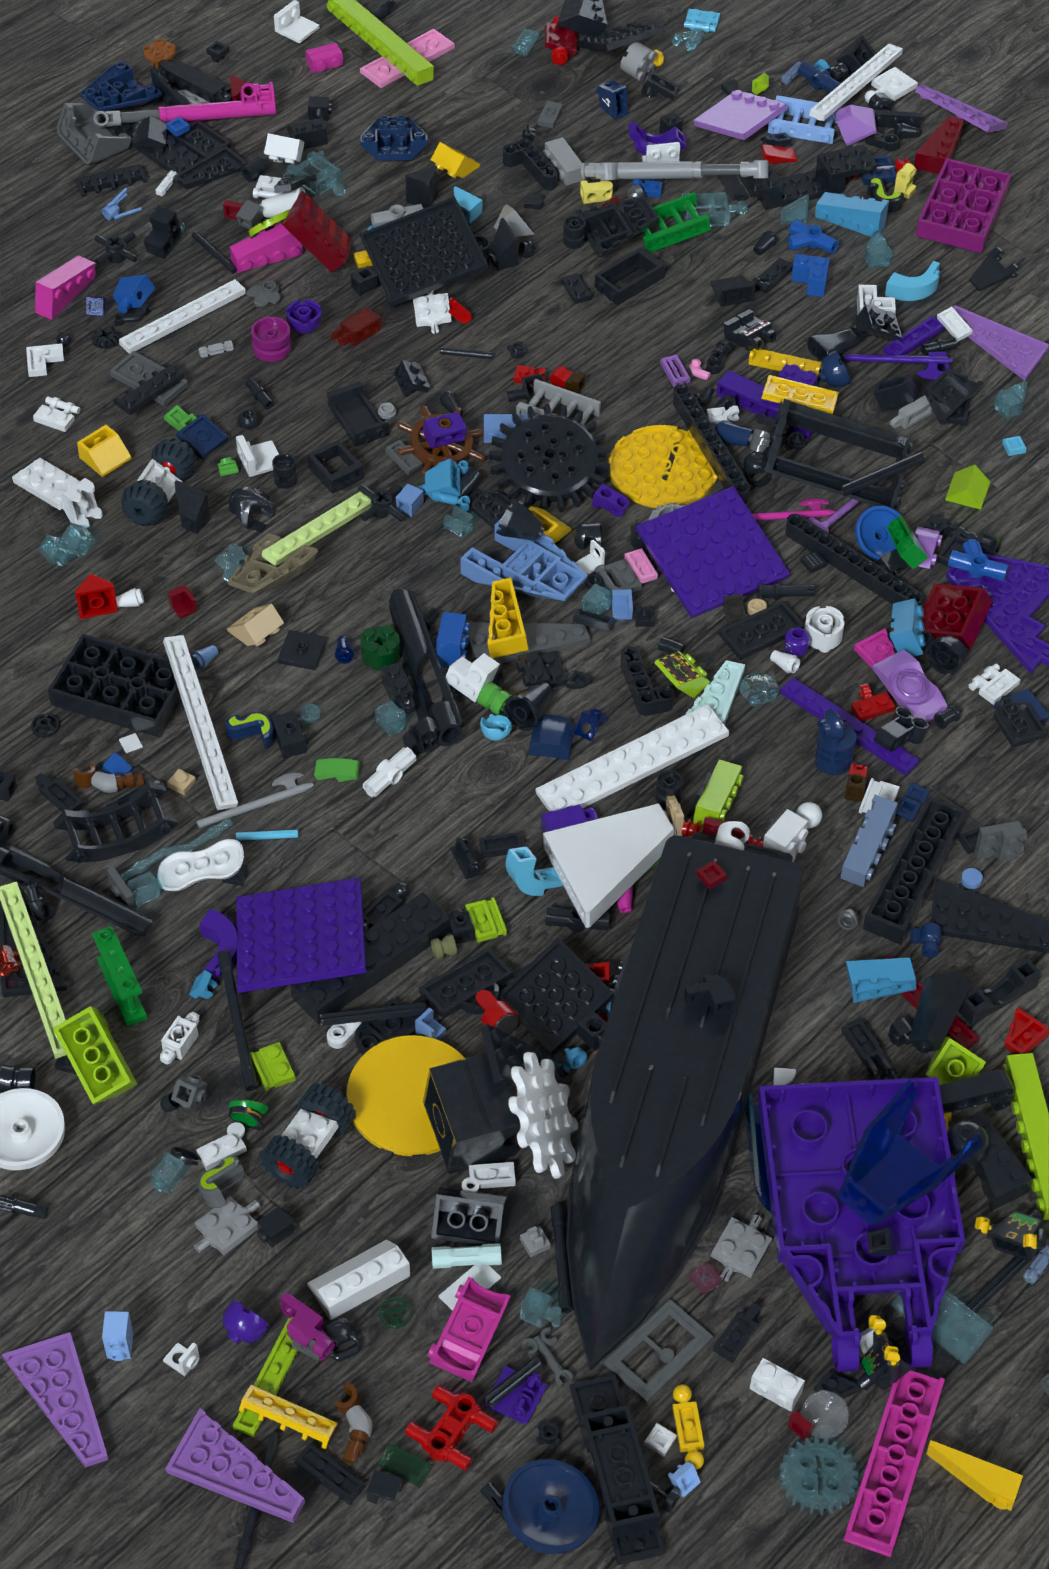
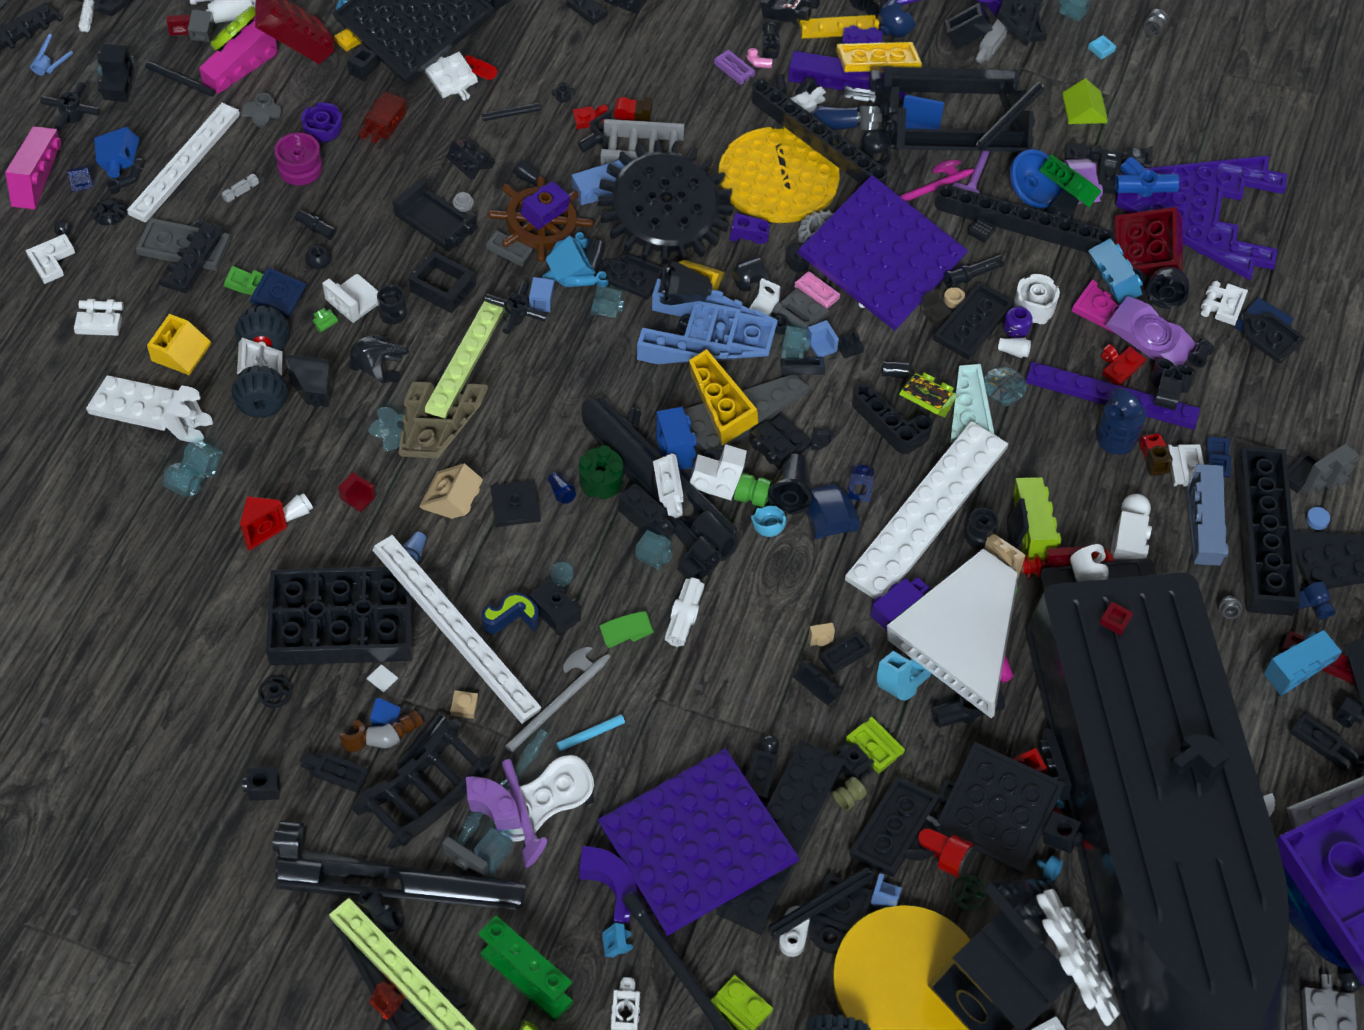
camera: 25 degrees left, 5 degrees up
none -> medium lavender brick [466,777,522,831]
none -> medium lavender piece [502,759,547,868]
none -> white hinge [653,453,683,518]
none -> tan plate [808,623,835,646]
none -> blue bracket [903,95,944,129]

